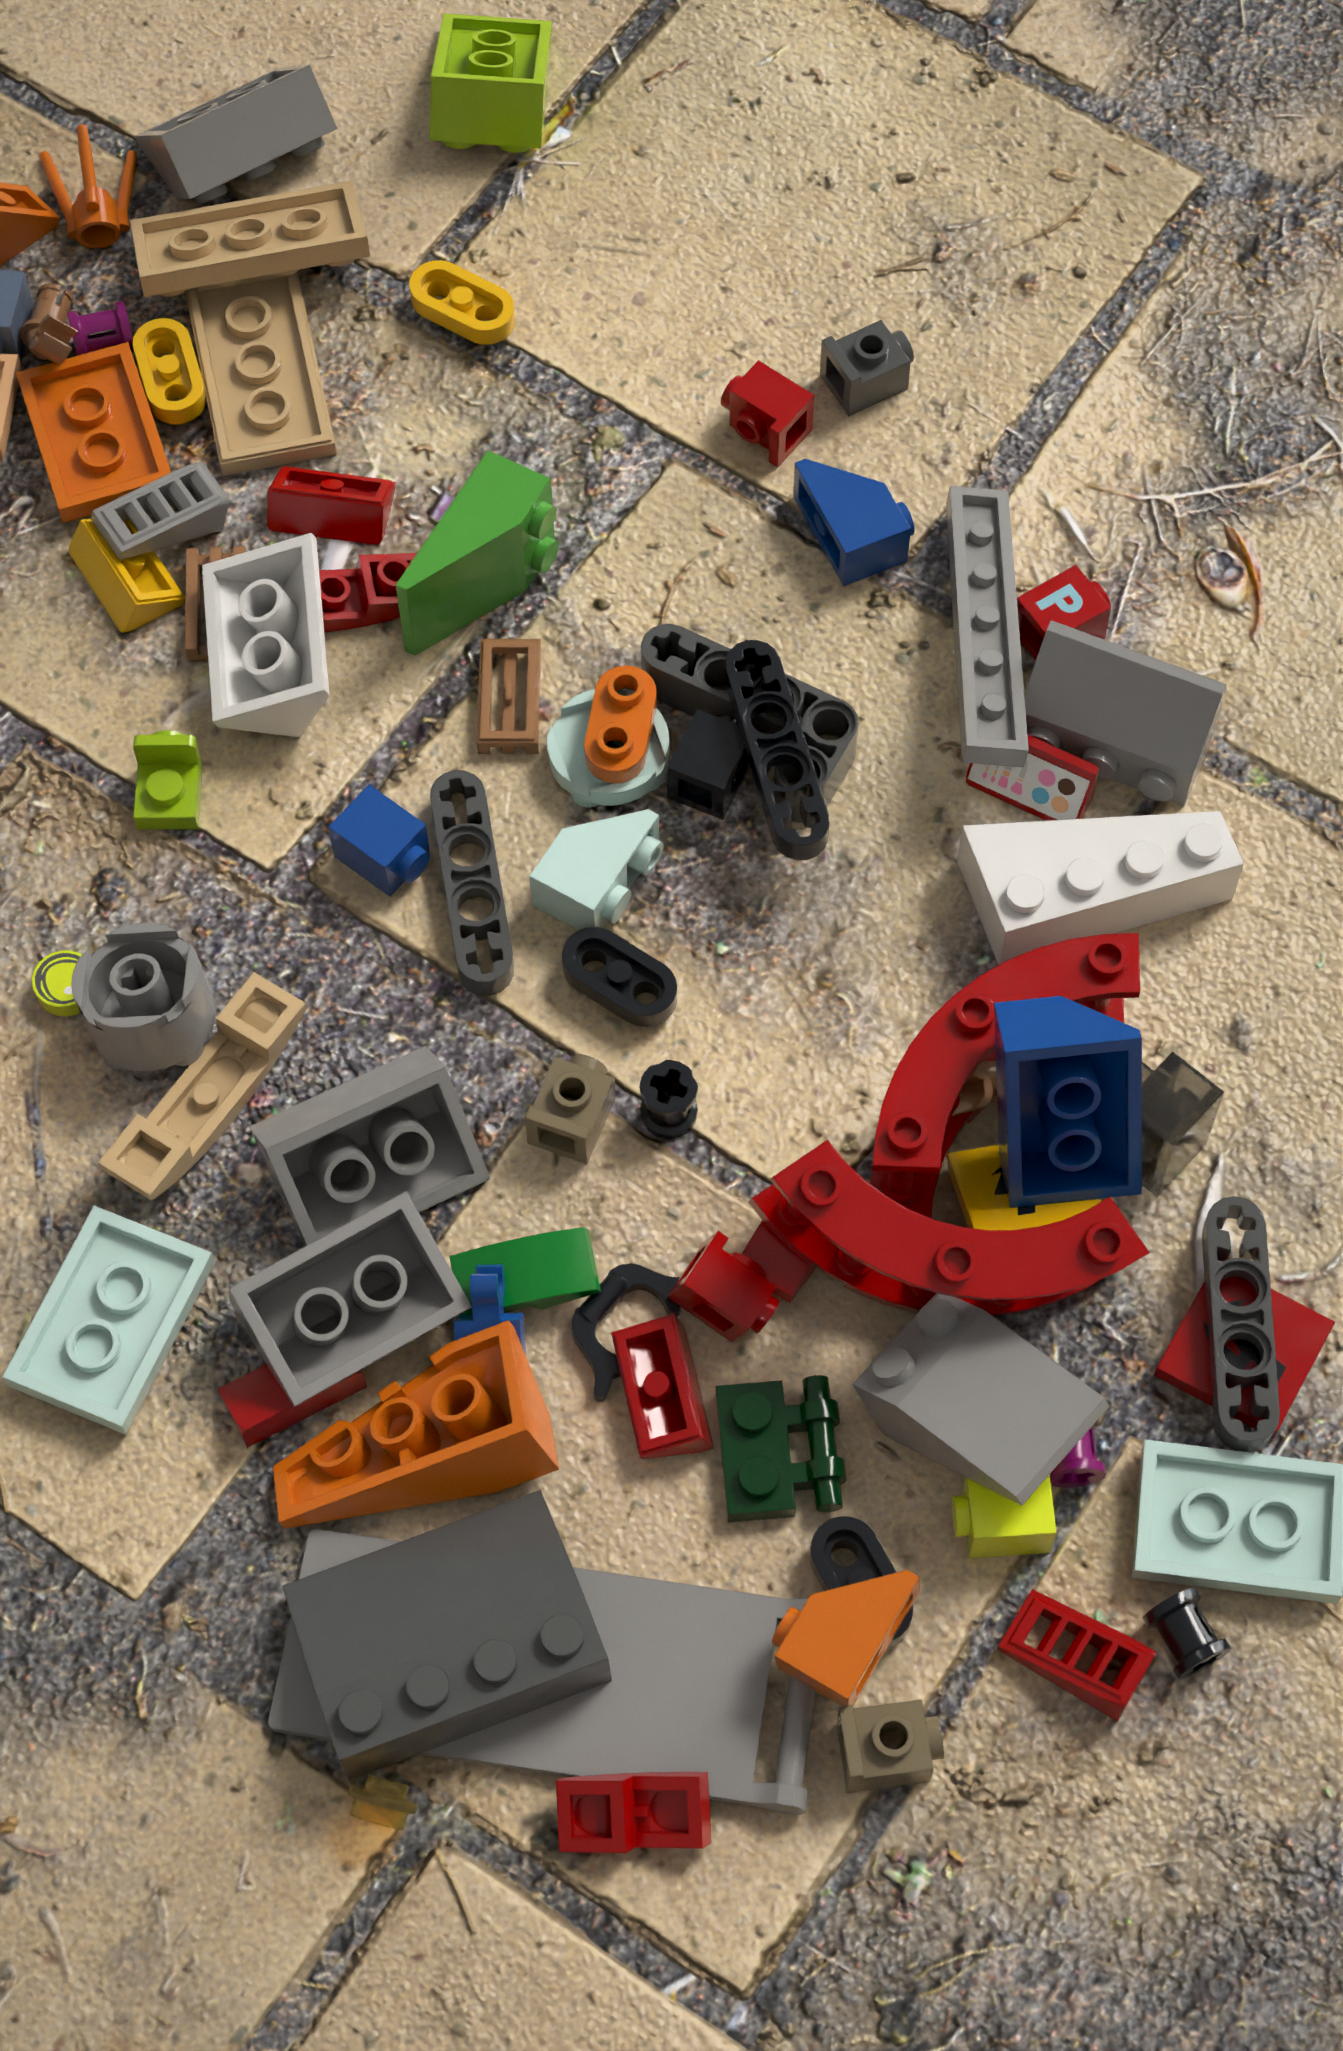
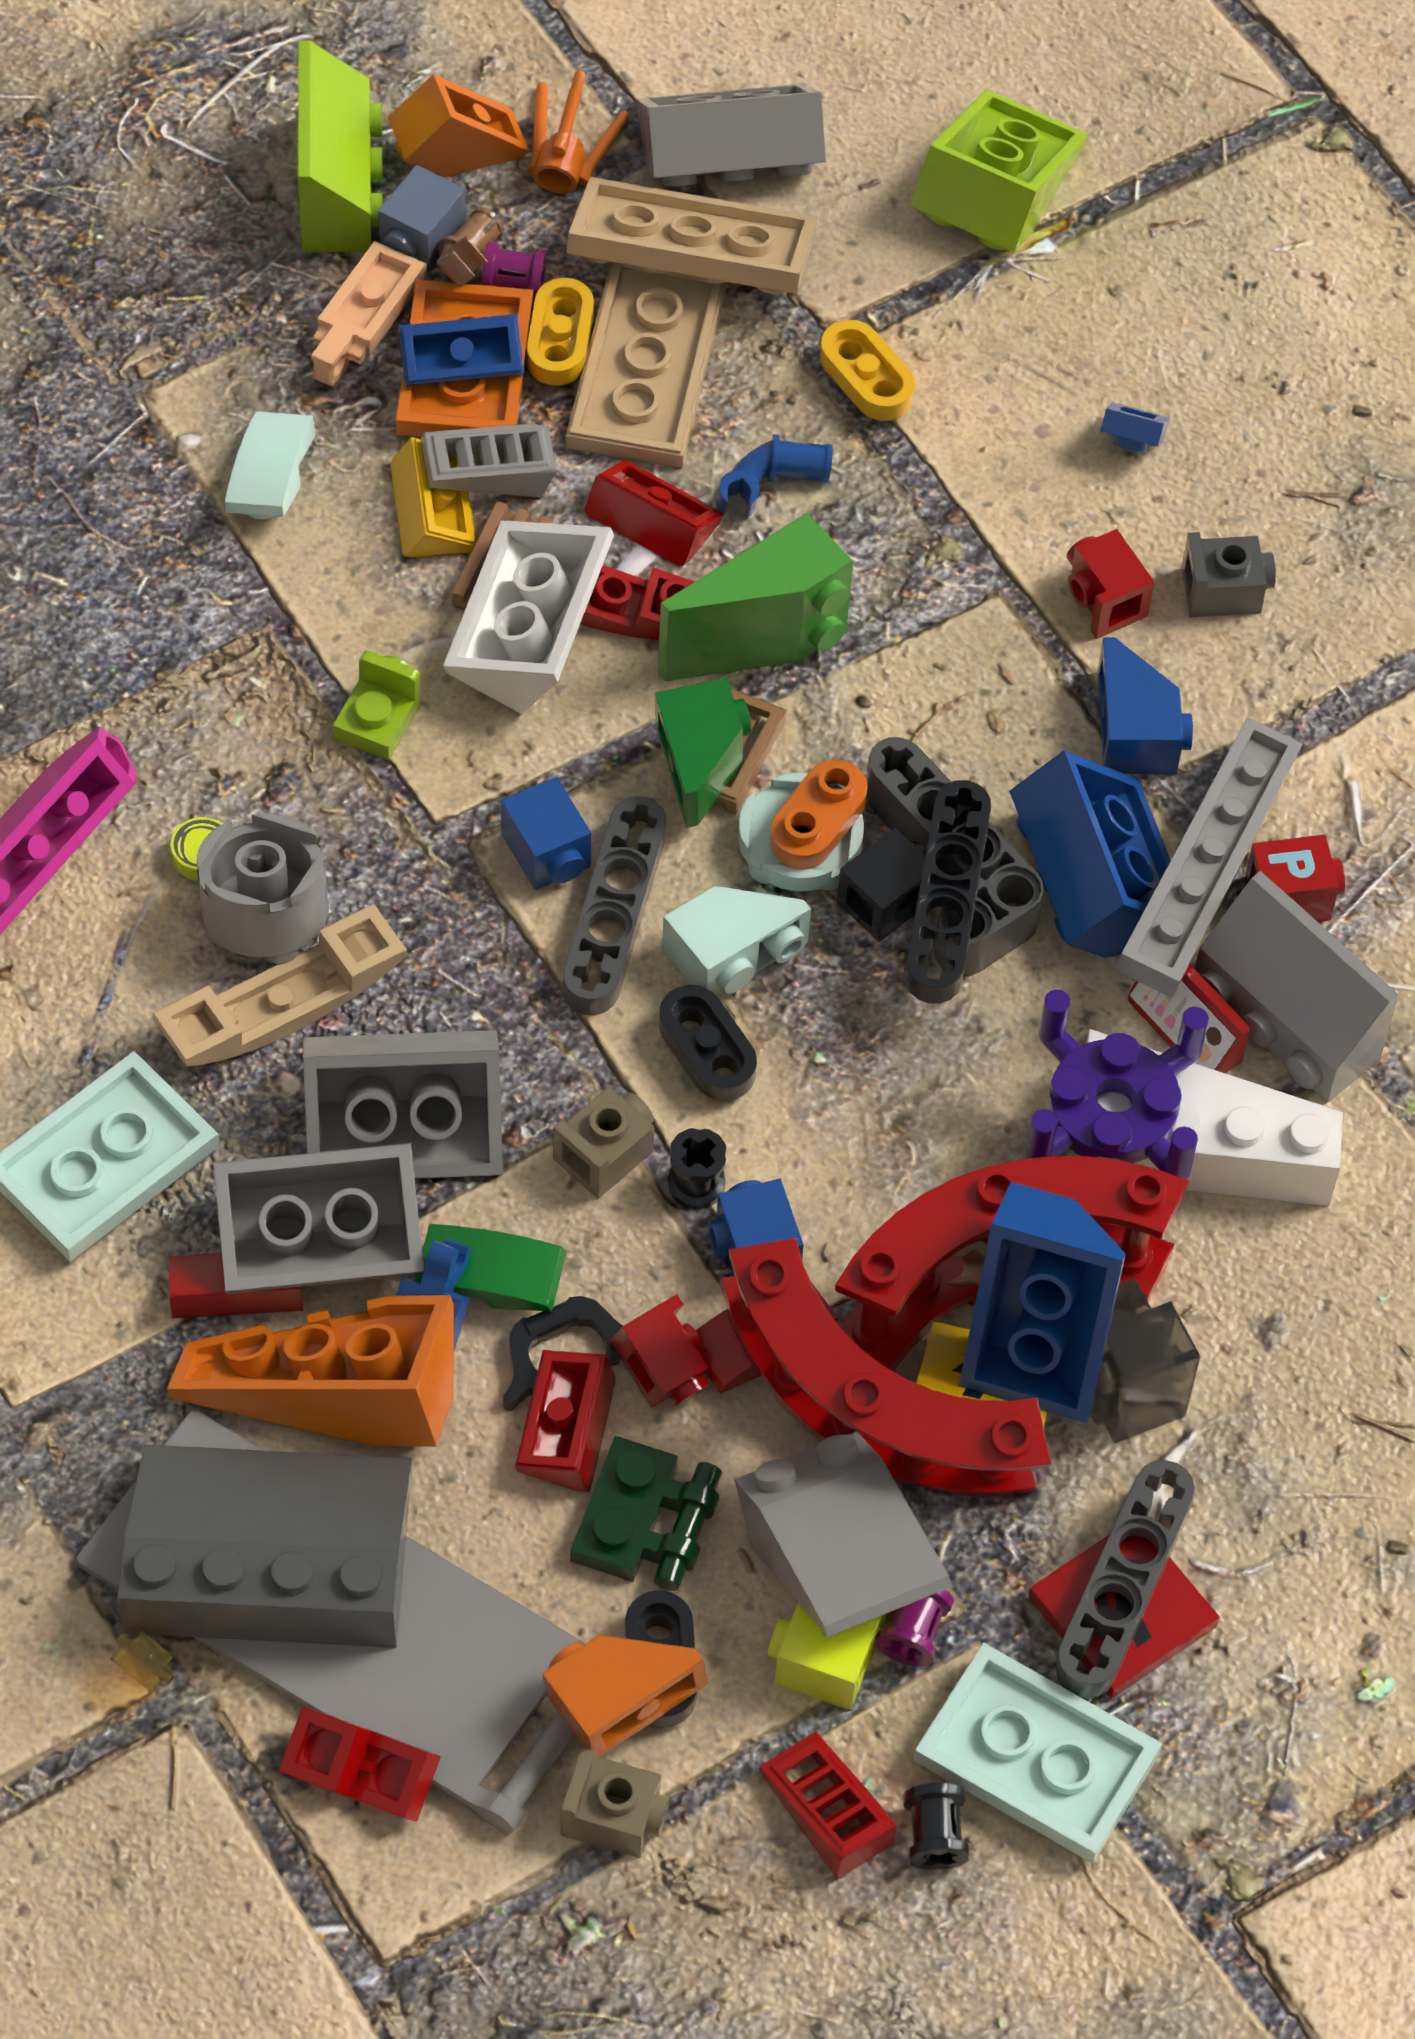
camera: 20 degrees right, 5 degrees down
none -> blue slope [397,314,524,386]
none -> green slope [654,677,752,828]
none -> blue brick [708,1178,804,1276]
none -> blue piece [715,434,833,519]
none -> blue slope [1009,750,1171,958]
none -> dark purple plate [1026,990,1209,1180]
none -> blue plate [1100,402,1170,452]

